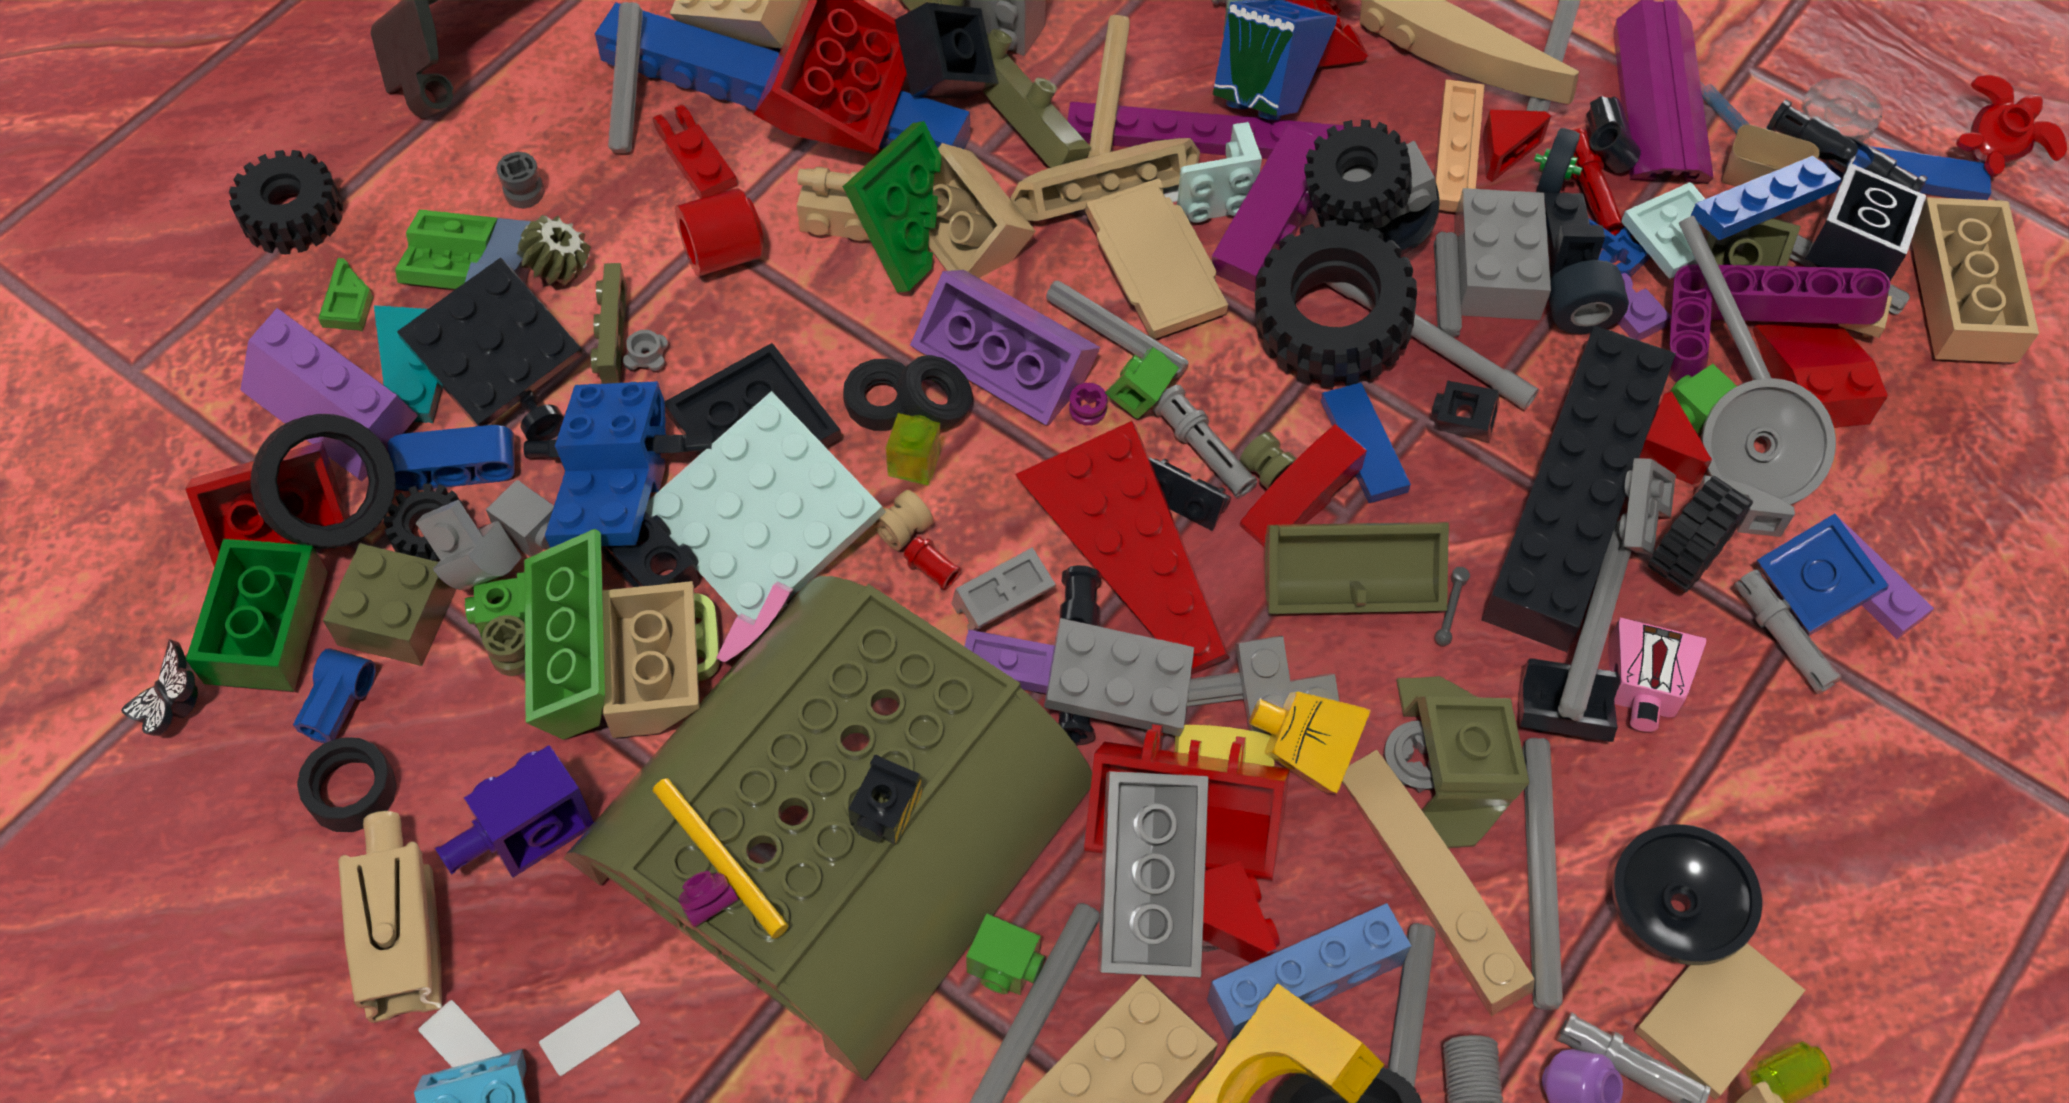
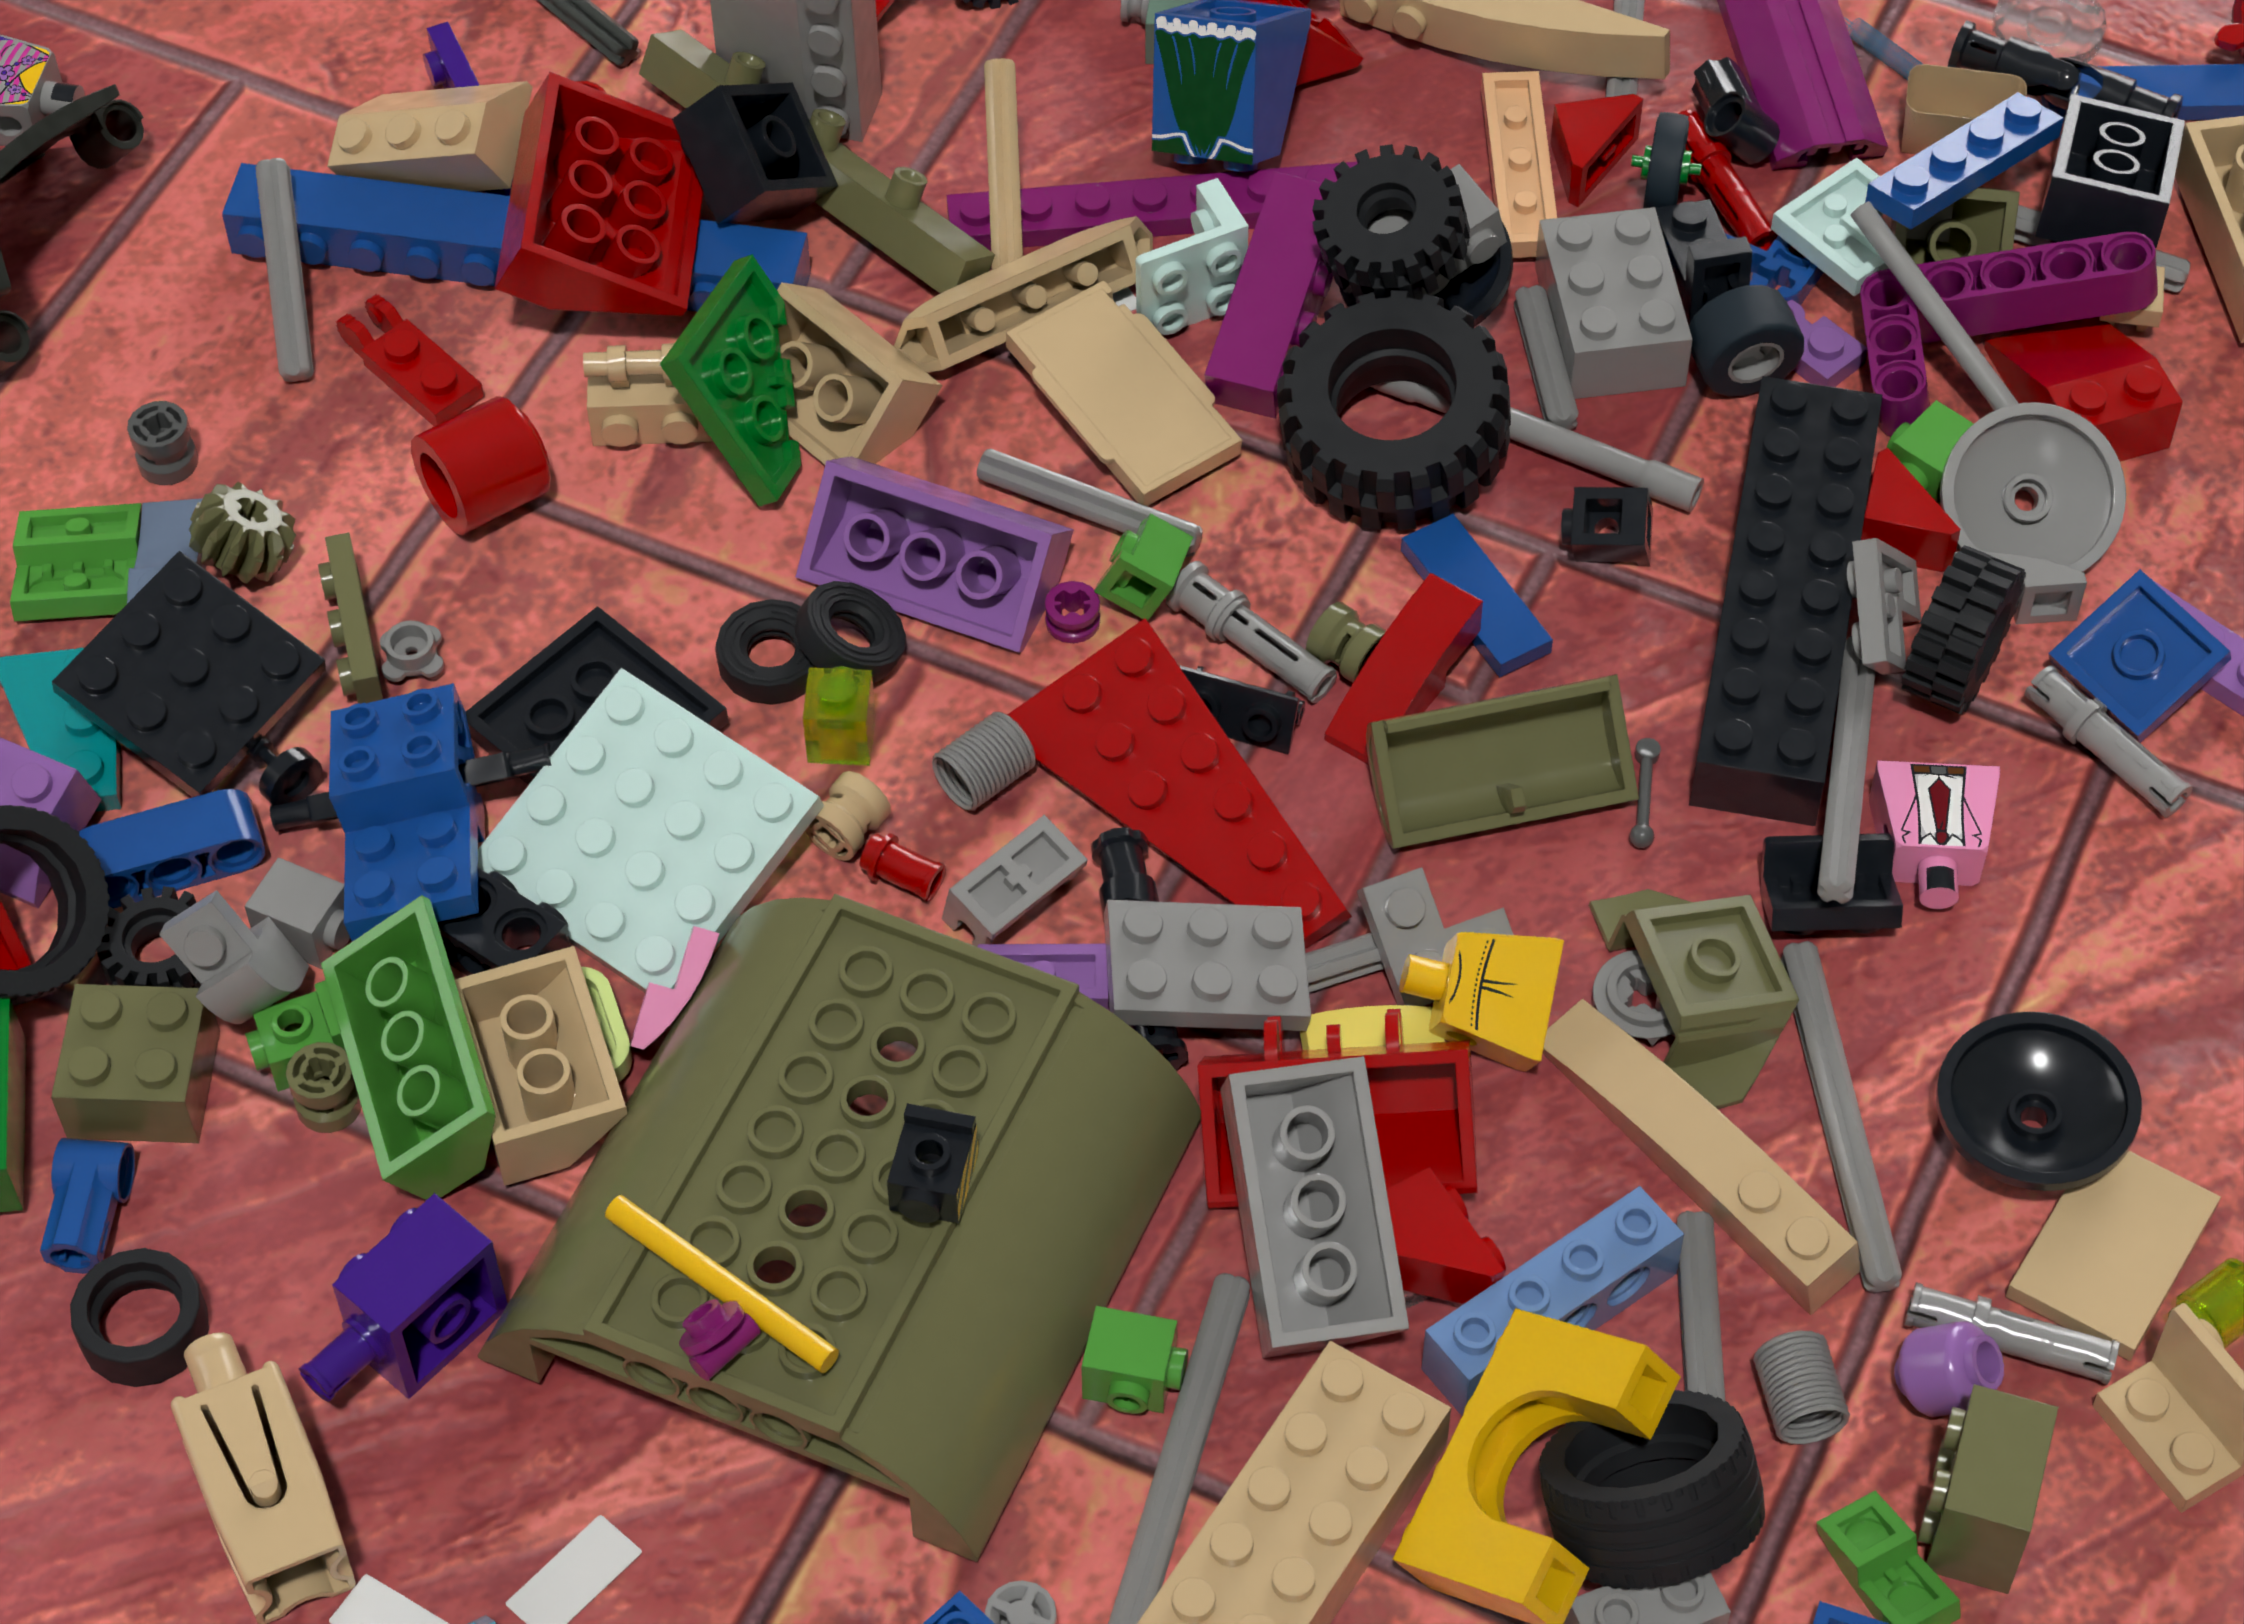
camera: 10 degrees left, 5 degrees down
none -> light grey piece [932,712,1036,811]

